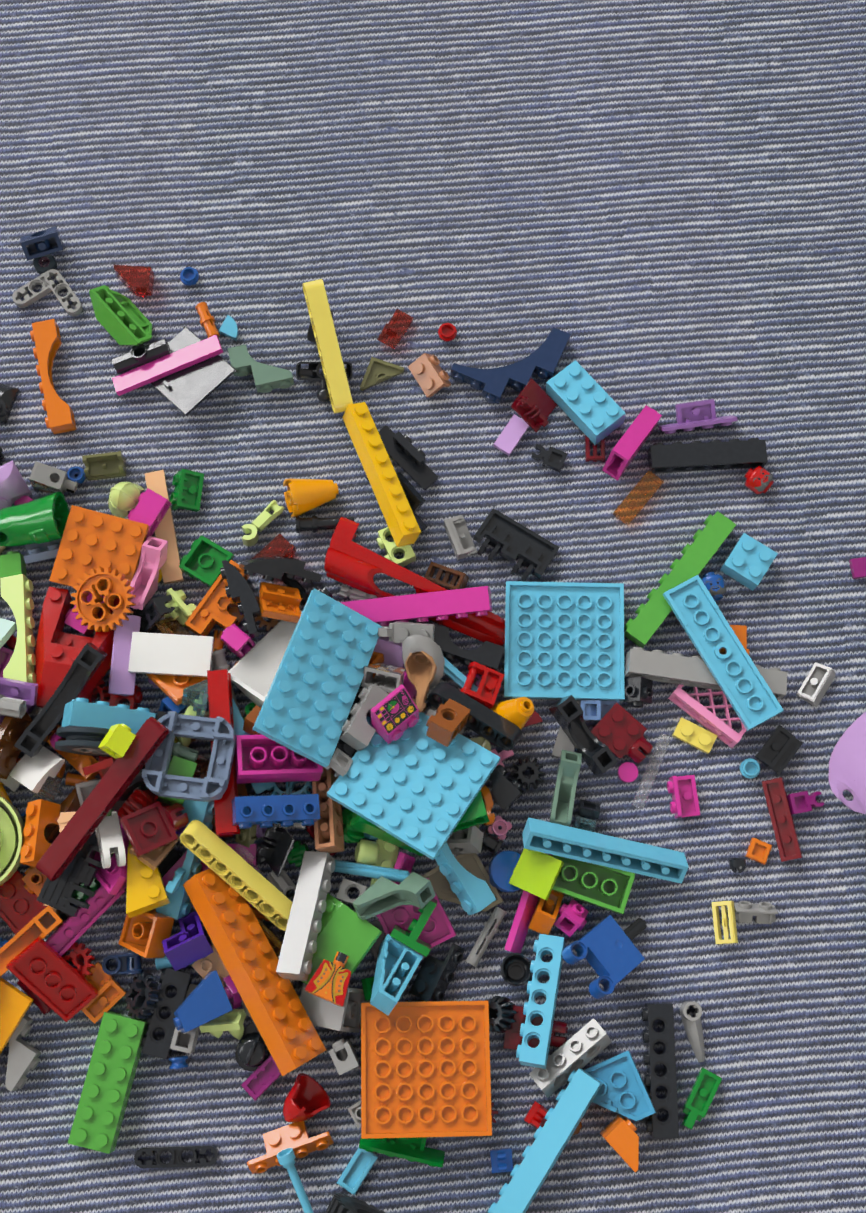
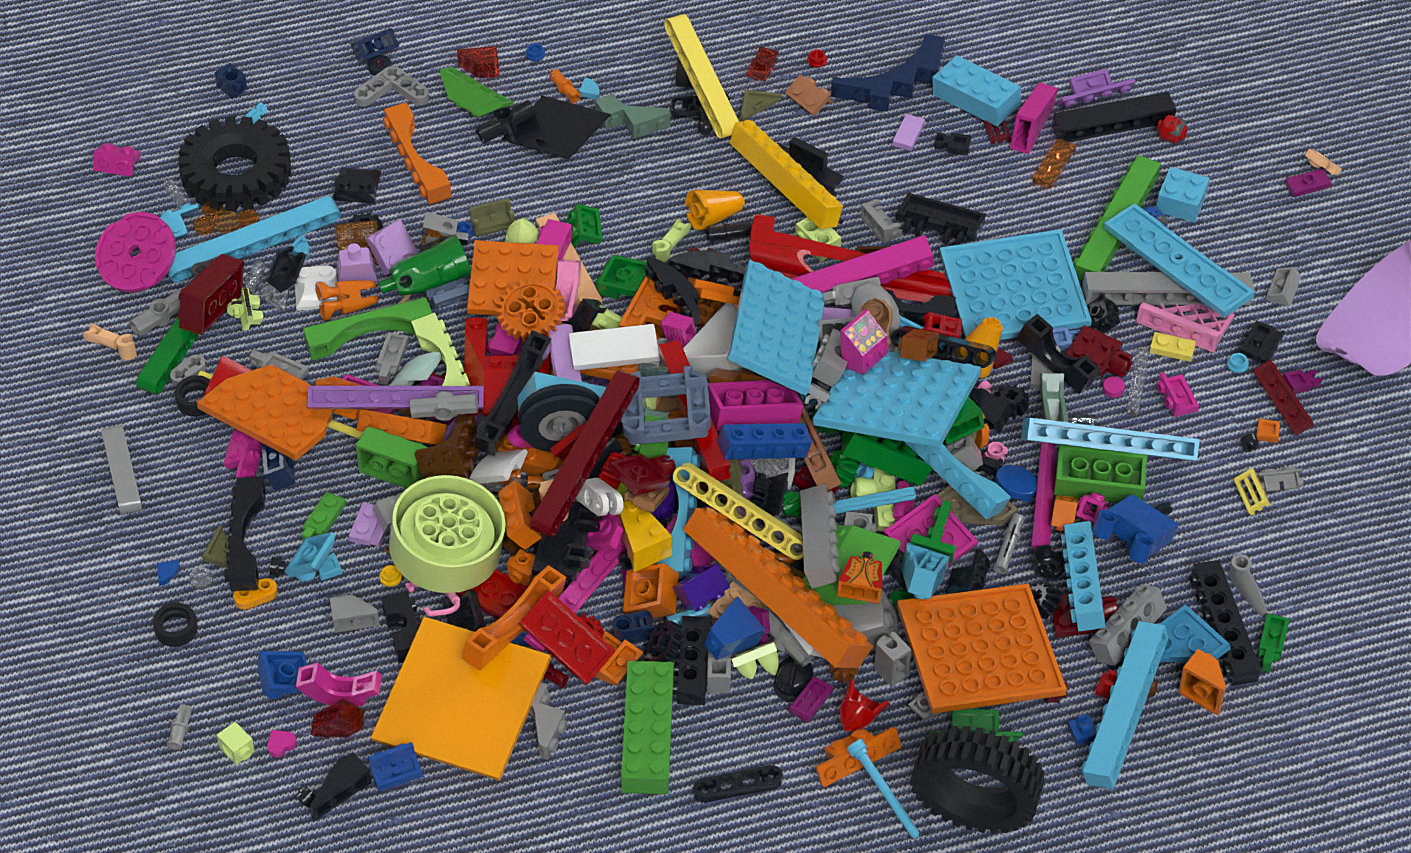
camera: 10 degrees left, 25 degrees down
neon yellow brick [98,724,136,759] -> none
tile [112,335,223,396] -> none
medium azure tile [165,868,186,894] -> none
blue bush [169,1056,189,1069] -> none
sand green arch [352,872,436,920] -> none
lime tile [509,848,564,901] -> none
dark red hinge [511,379,557,432] -> none

